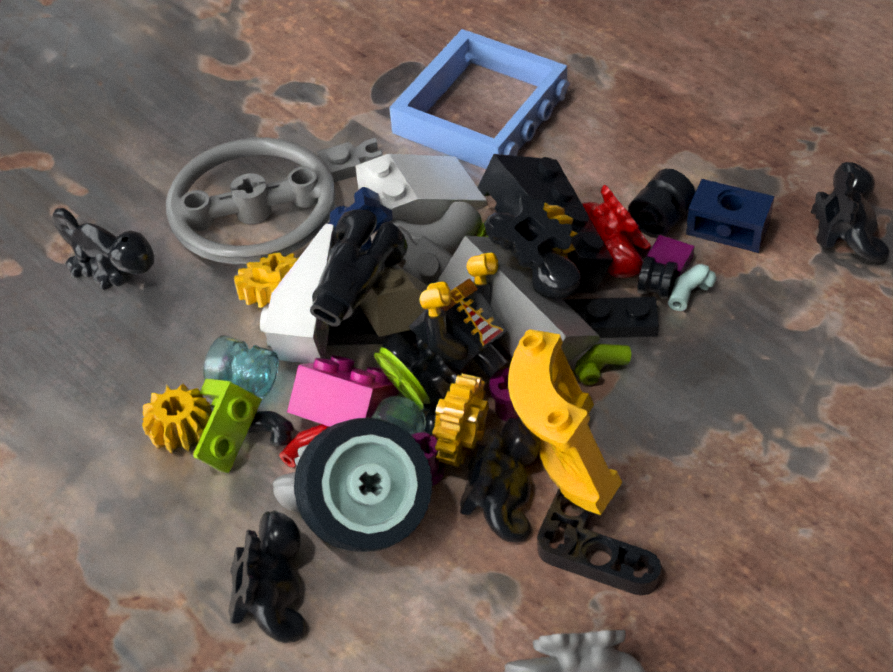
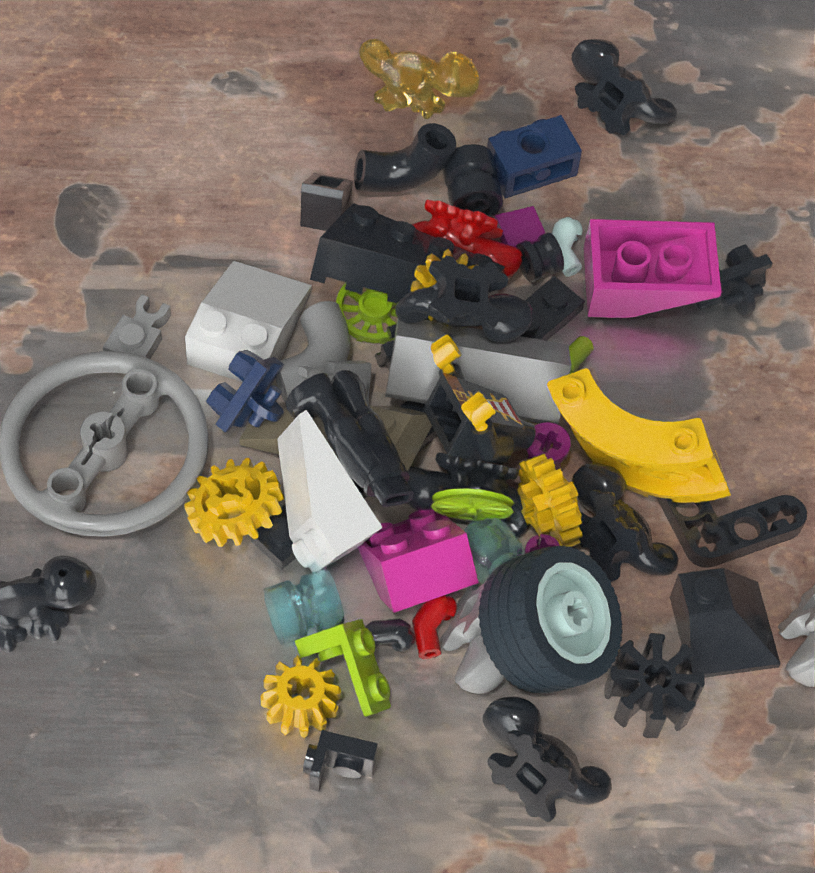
camera: 55 degrees left, 10 degrees up
light blue window [389,29,570,169] -> none
none -> black slope [300,173,353,231]
none -> black bracket [303,730,378,791]
none -> black cylinder [354,123,457,192]
none -> clear yellow animal [359,39,480,120]
none -> dark pink slope [583,219,721,318]
none -> black gear [604,633,705,738]
none -> black slope [670,568,781,678]
none -> black hips [695,244,773,315]

